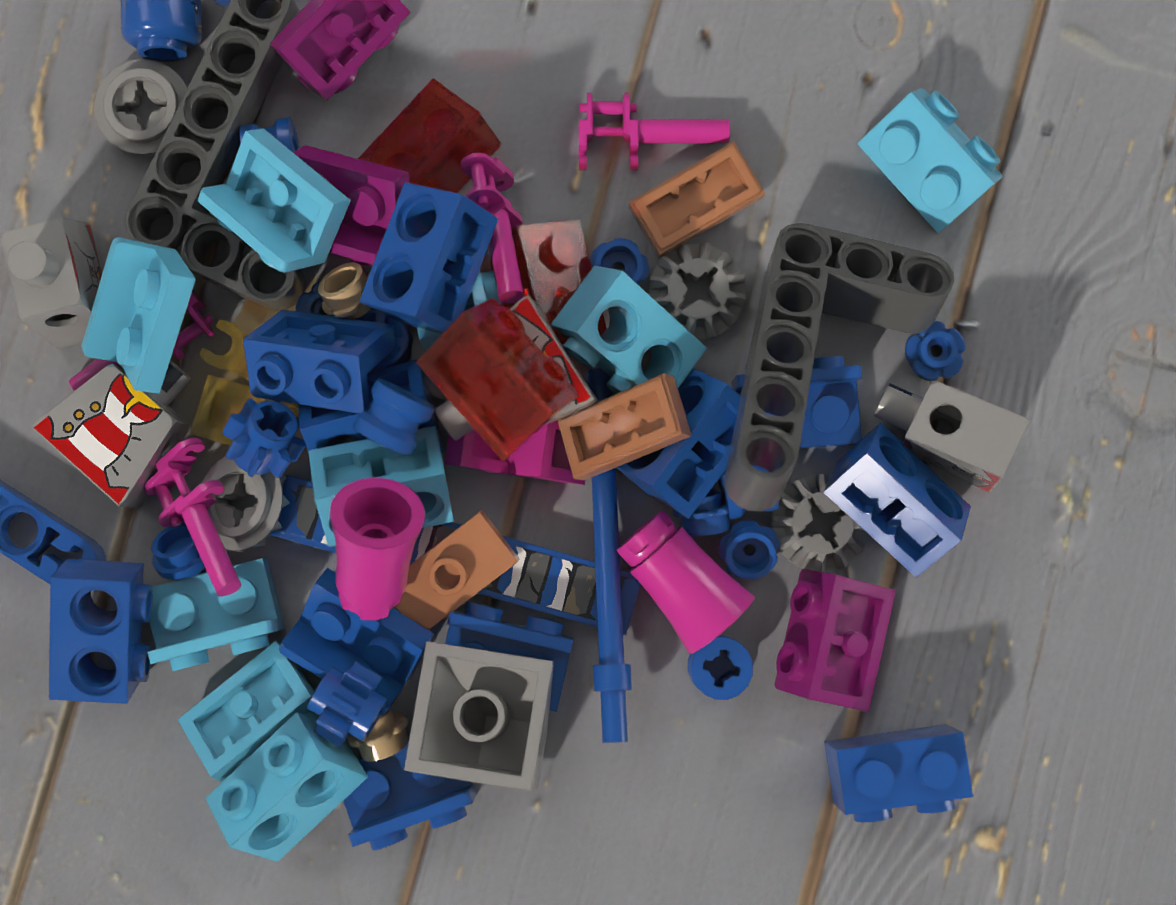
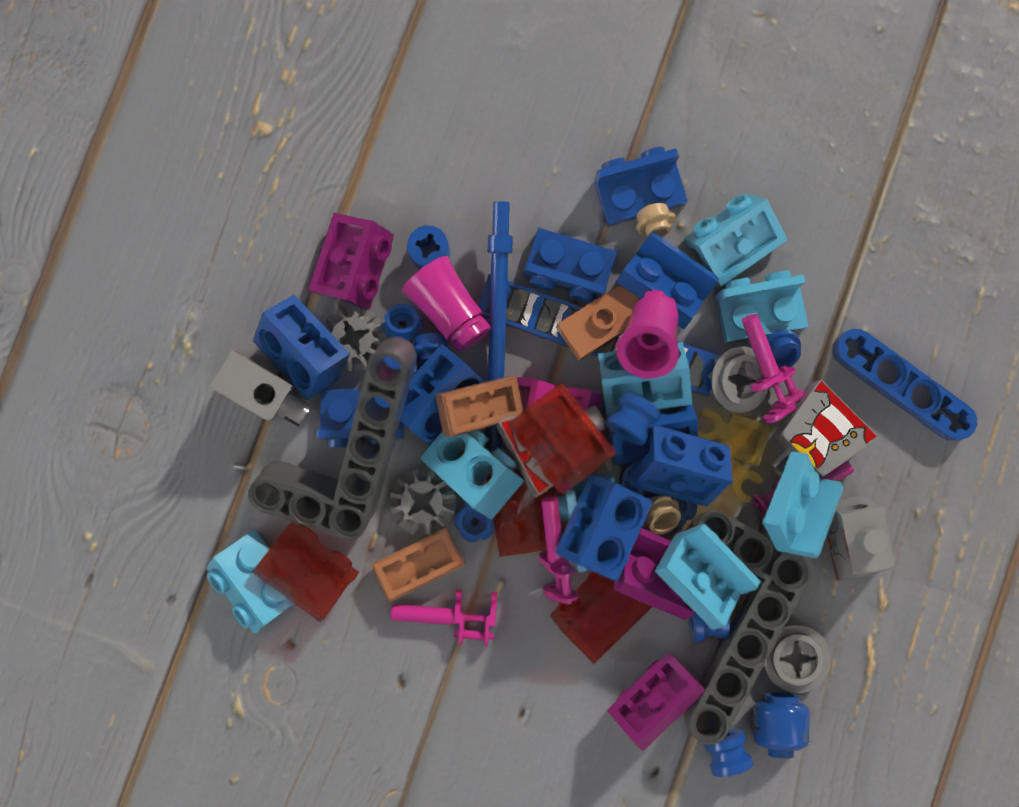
camera: 175 degrees left, 0 degrees up
blue brick [49,559,153,704] -> none
medium azure brick [205,712,368,862] -> none
blue gear [222,398,306,478] -> none
blue gear [307,662,389,747] -> none
light grey slope [404,641,554,792] -> none
blue brick [824,724,973,822] -> none
blue plate [905,321,966,381] -> none
none -> clear red bracket [252,522,359,622]

